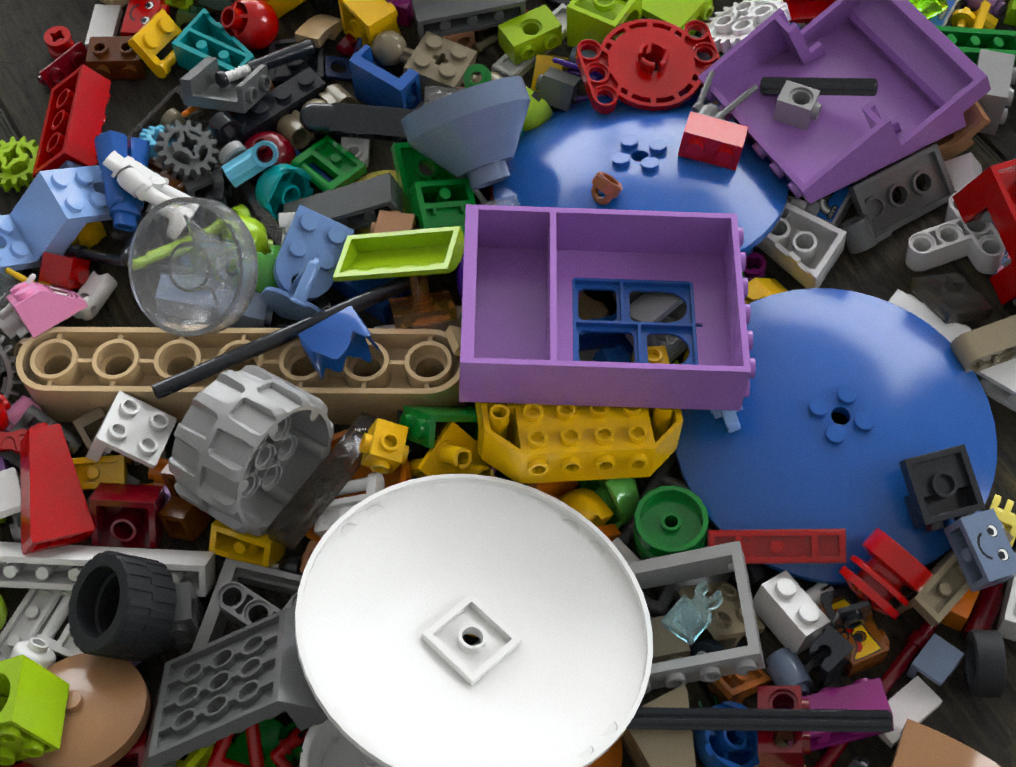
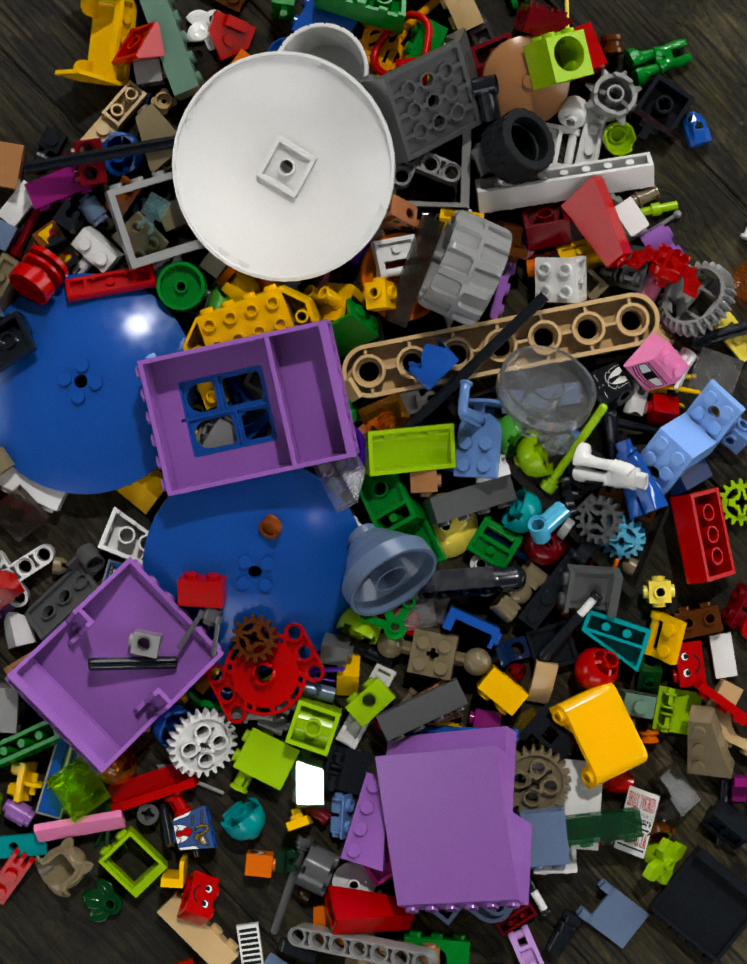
camera: 160 degrees right, 30 degrees up
none -> dark tan hinge [52,557,68,575]
none -> reddish brown gear [230,614,280,663]
none -> black piece [472,74,502,122]
none -> black torso [583,362,635,410]
none -> light yellow brick [642,576,675,607]

